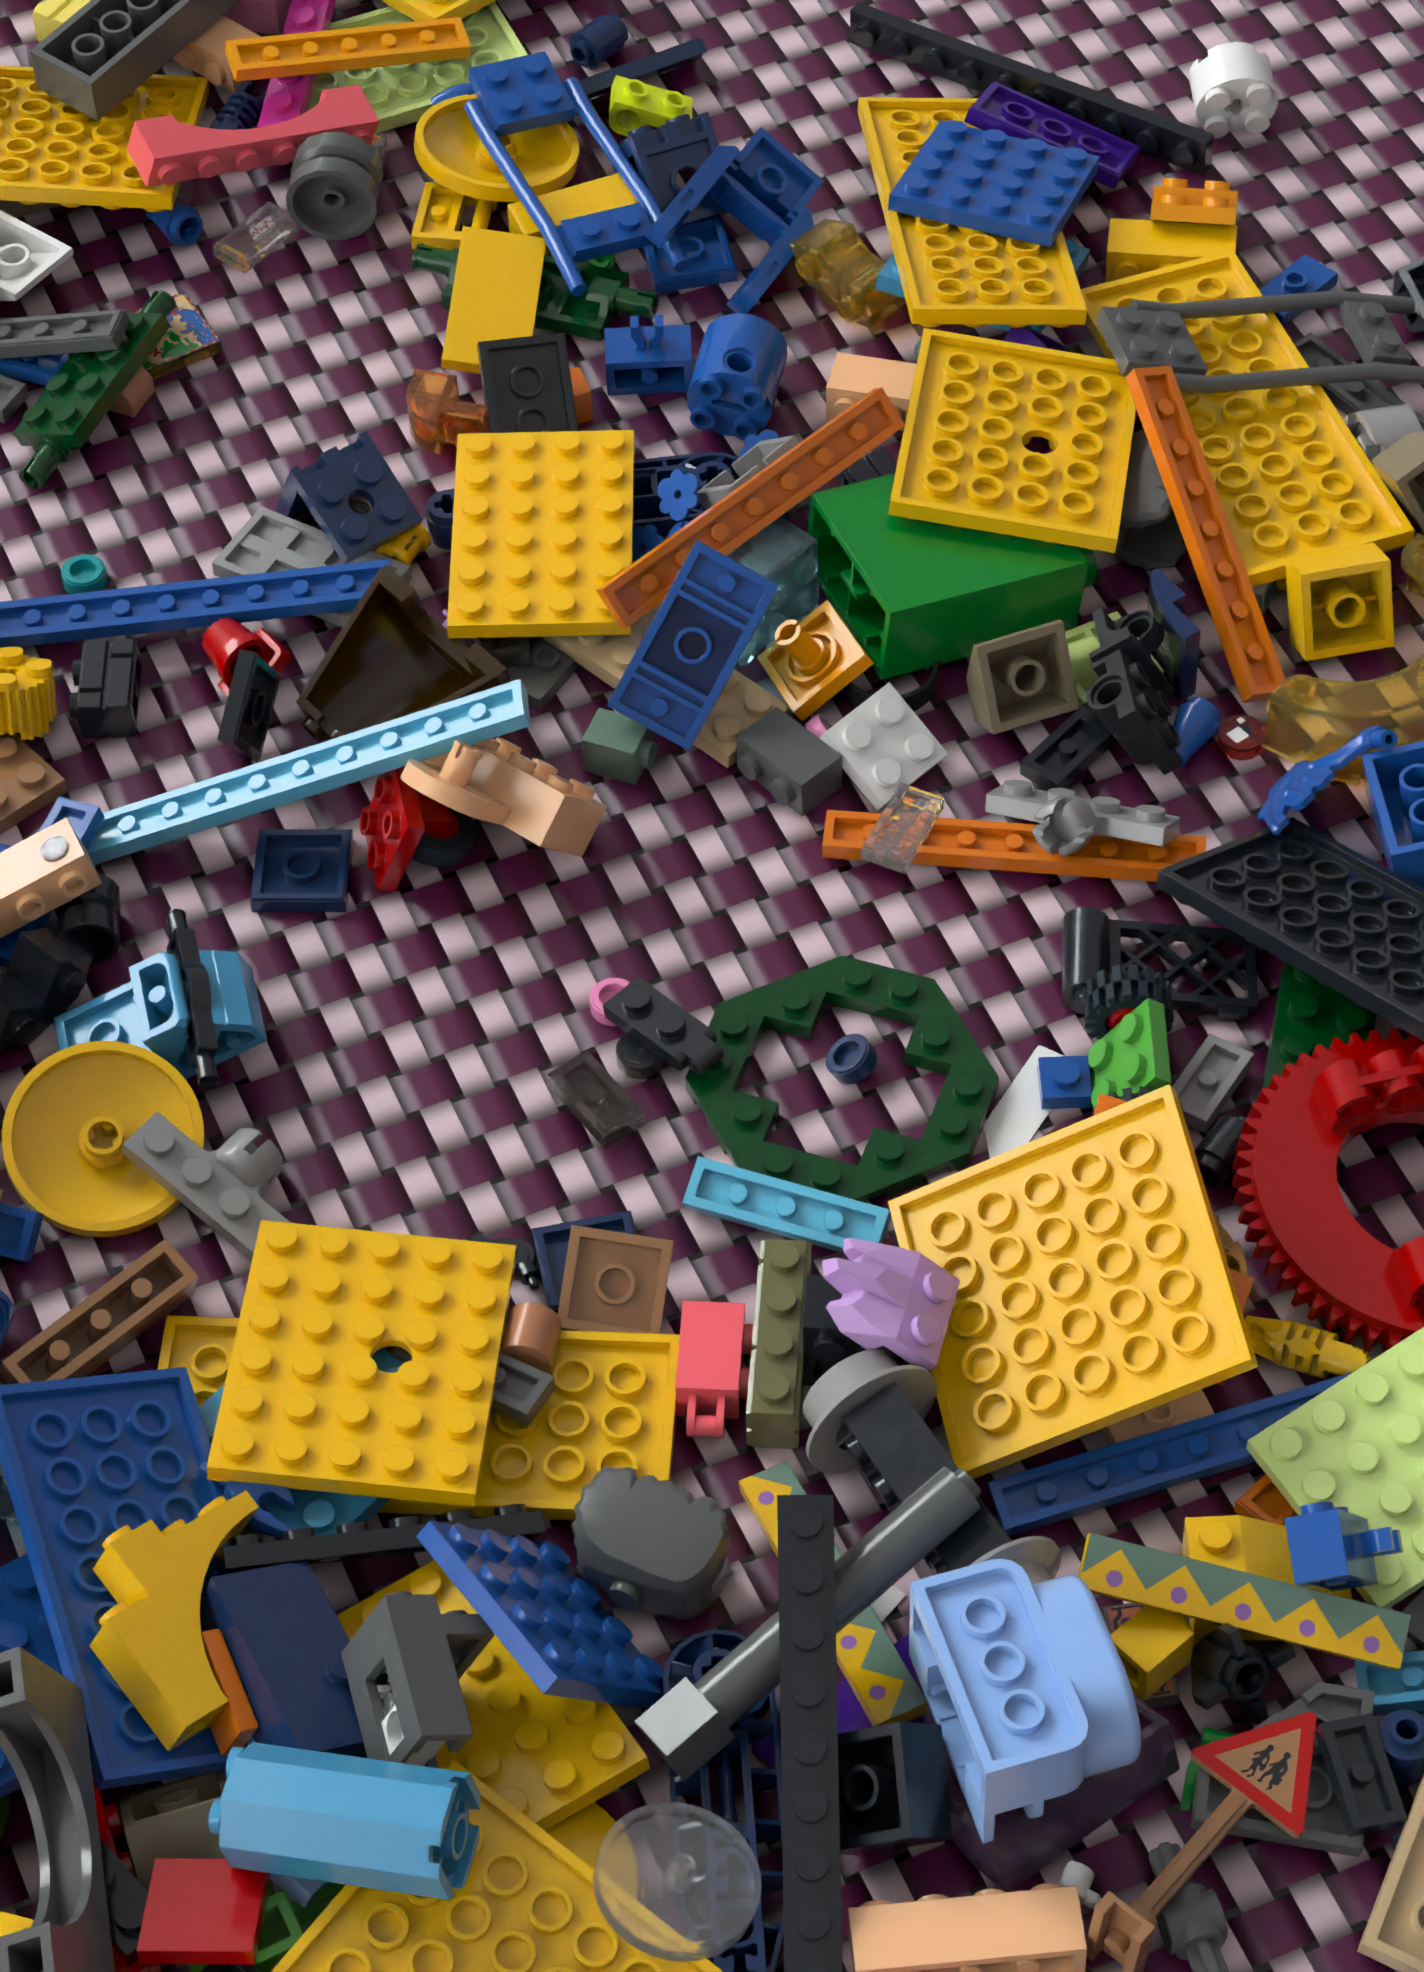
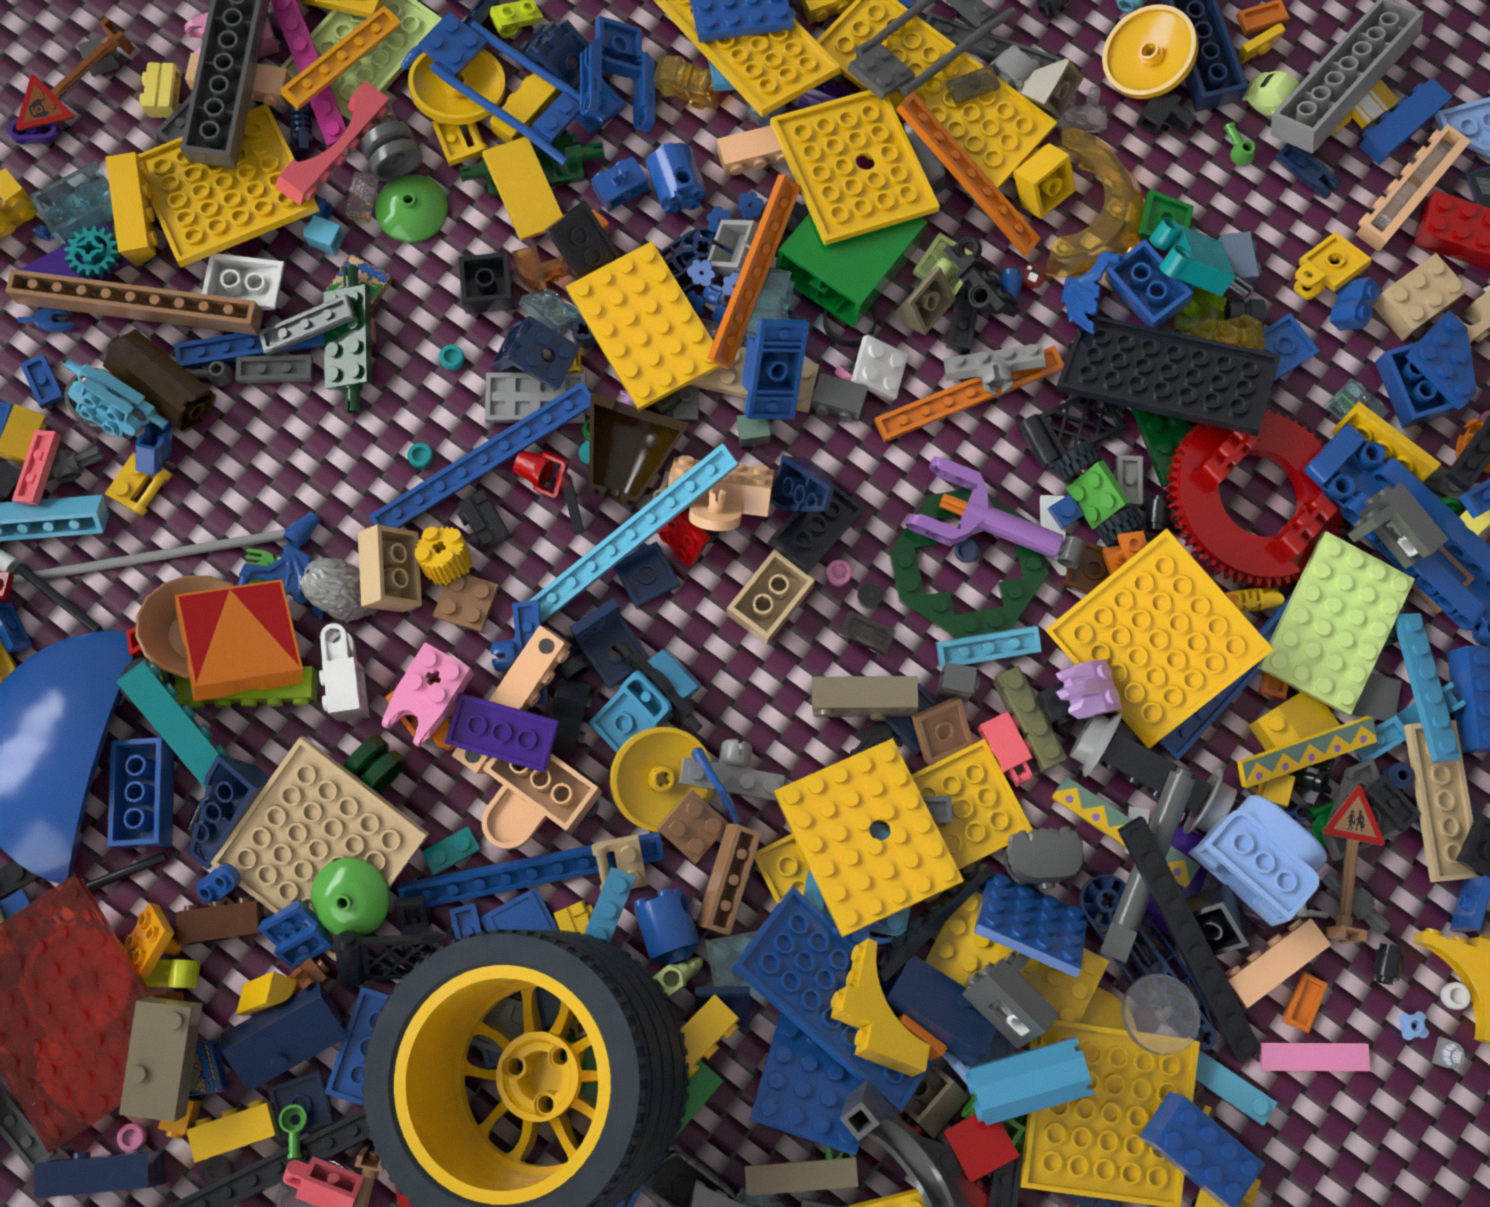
camera: 35 degrees left, 25 degrees up
nougat brick [501,1303,562,1372] -> none
black hinge [603,977,724,1075] -> none
light orange plate [757,600,874,721] -> none
clear tile [861,783,944,874] -> none
dark blue slope [1146,568,1201,701] -> none
blue brick [1284,1502,1403,1593] -> none
none -> medium azure brick [303,215,345,256]
none -> bright green dish [375,174,448,243]
none -> teal tile [439,345,465,371]
none -> black brick [458,252,515,314]
none -> clear light blue plate [518,289,581,333]
none -> dark blue bracket [570,597,651,689]
none -> medium nougat plate [656,789,729,864]
none -> blue animal [691,747,741,825]
none -> tan brick [727,550,815,645]
none -> black plate [767,483,866,575]
none -> dark blue wedge [770,455,835,512]
none -> dark tan brick [812,676,918,721]
none -> medium lavender piece [905,457,1087,569]
none -> dark grey brick [936,662,980,703]
none -> clear smoke plate [946,65,1000,105]
none -> blue hand [1284,805,1307,822]

